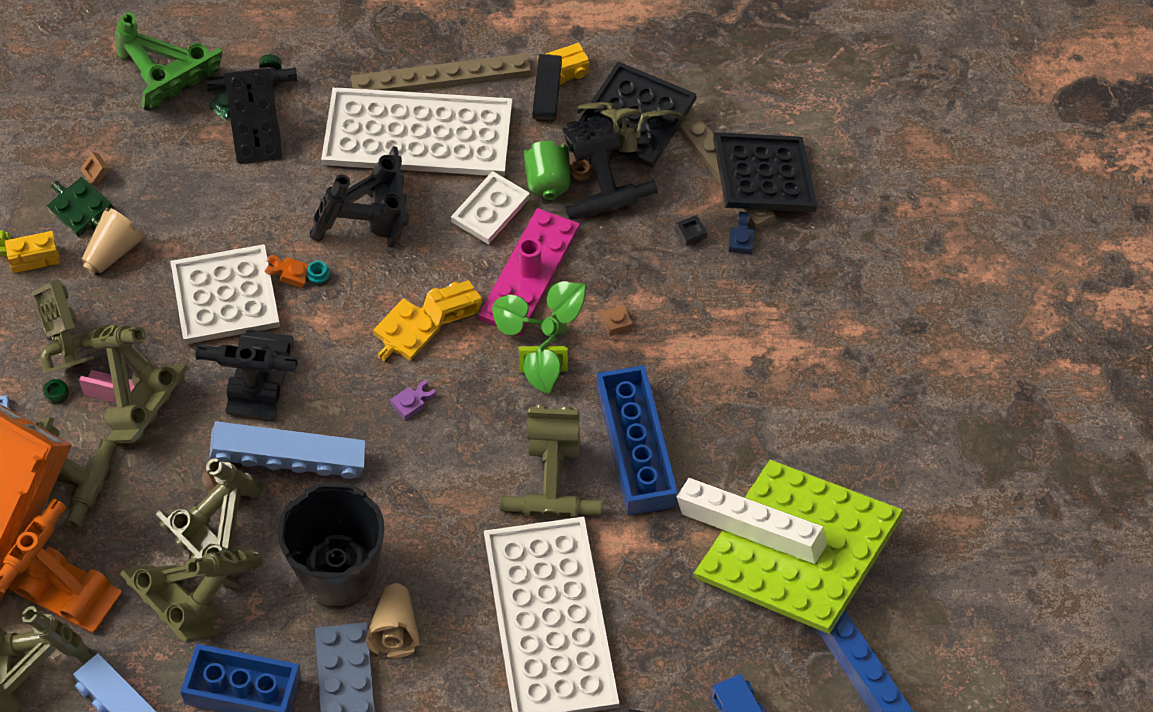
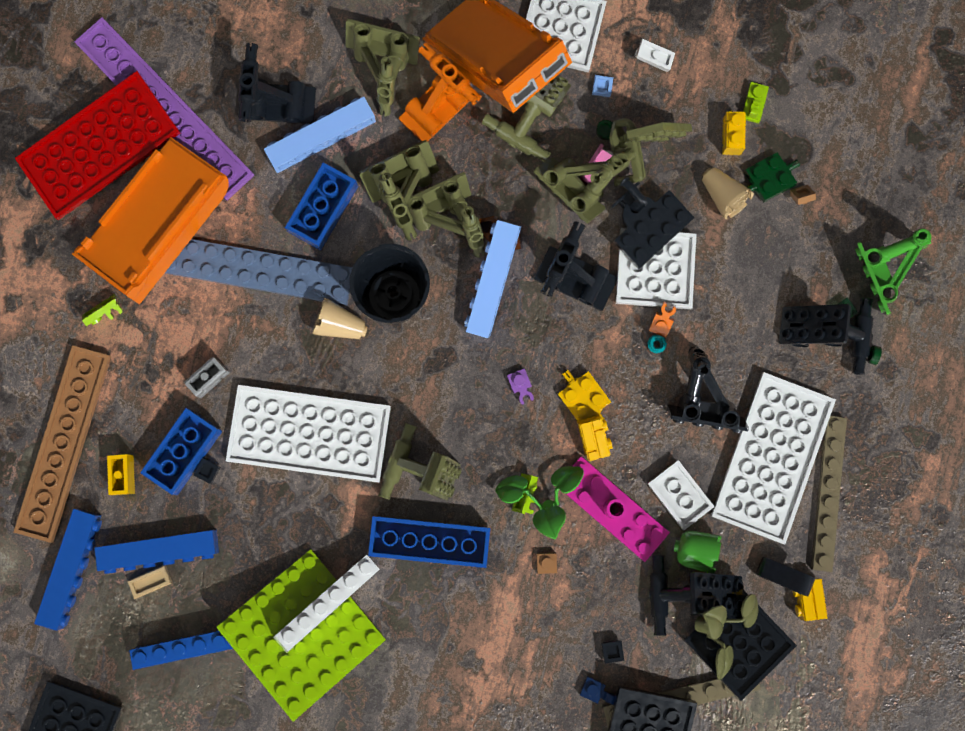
camera: 105 degrees right, 25 degrees up
none -> black plate [609,177,695,269]

